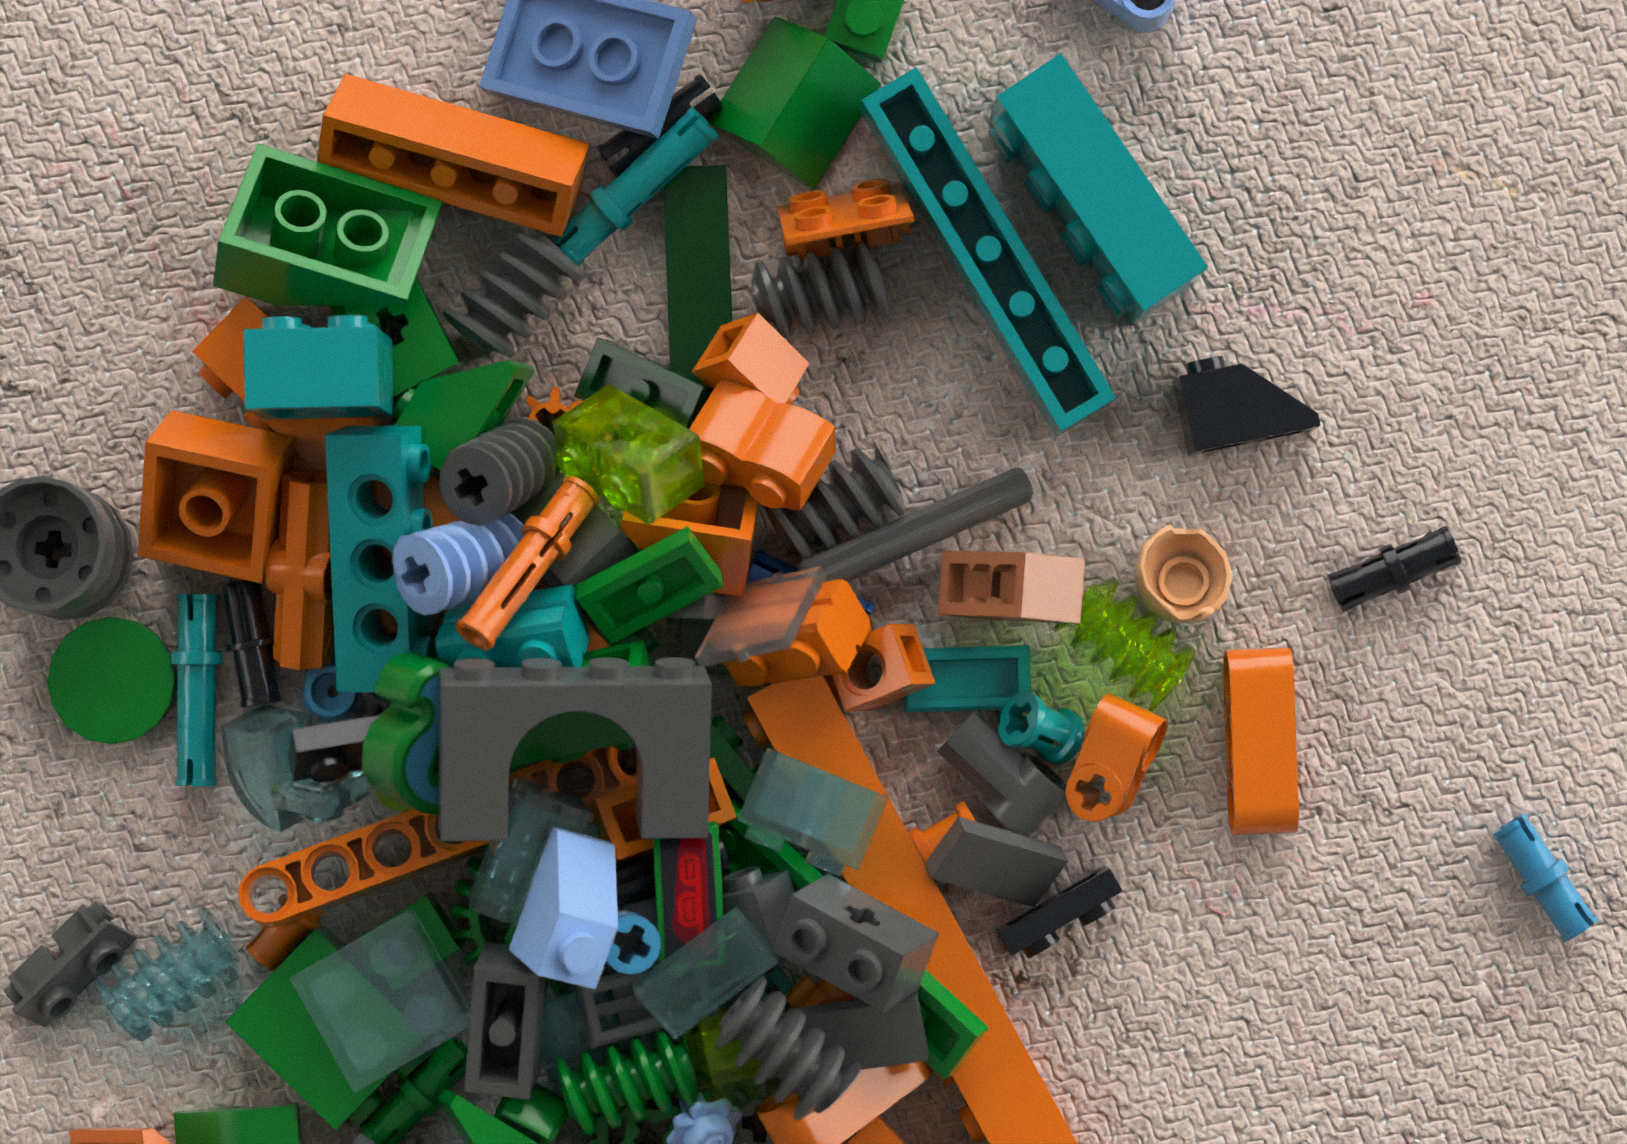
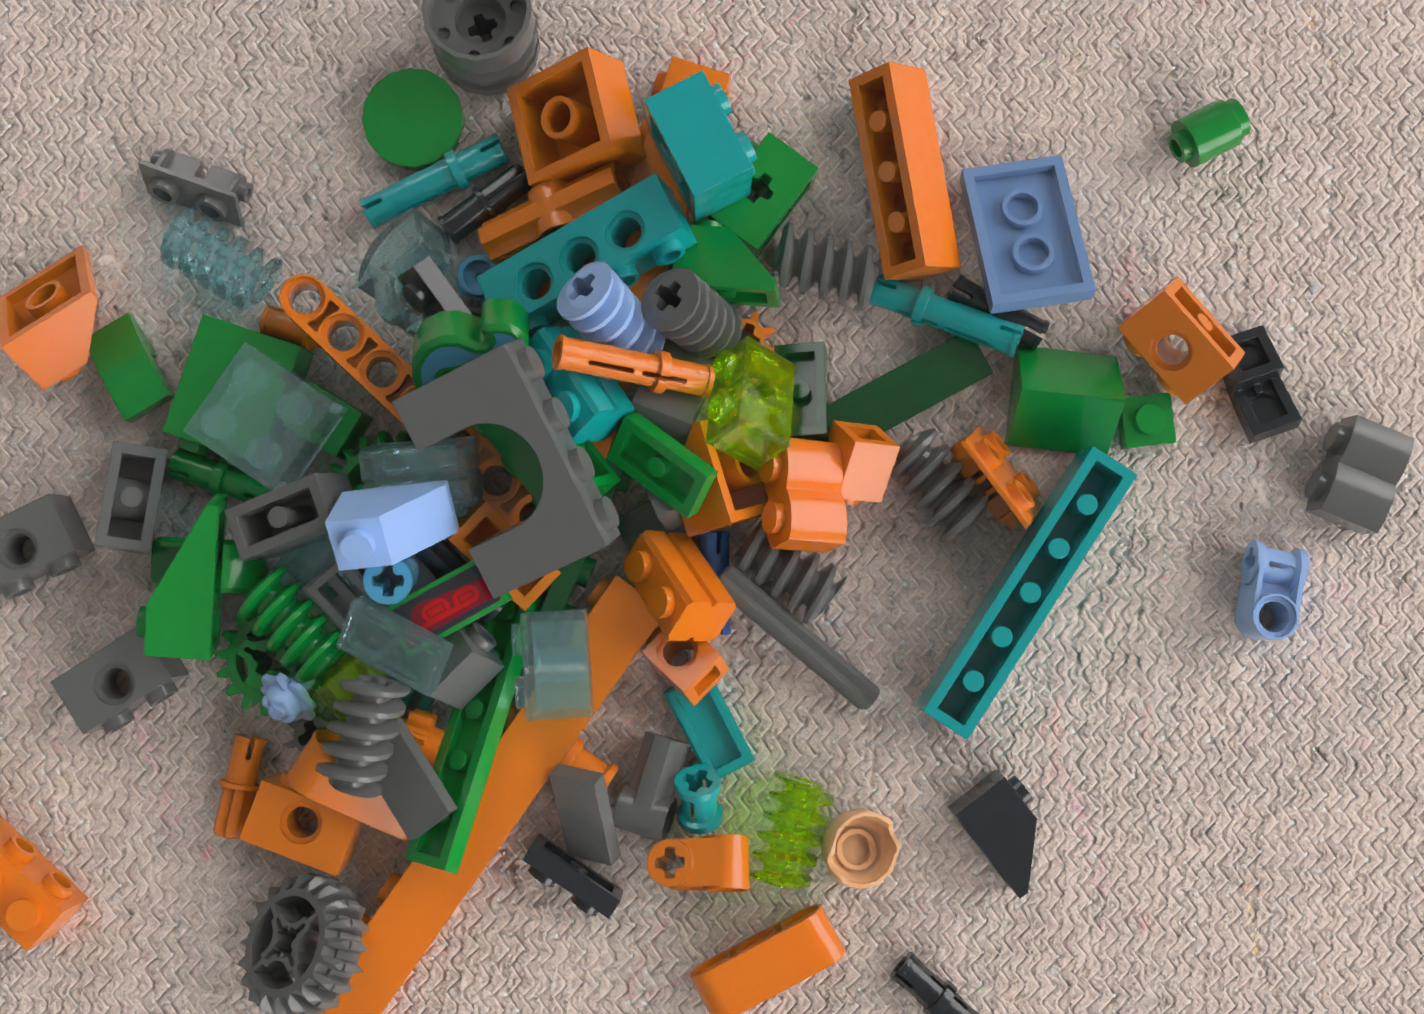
camera: 65 degrees right, 0 degrees up
green slope [213,143,443,307] -> none
clear piece [695,566,826,666] -> none
dark grey brick [772,873,939,1013] -> none
nougat brick [937,551,1085,624] -> none
teal brick [988,53,1209,325] -> none

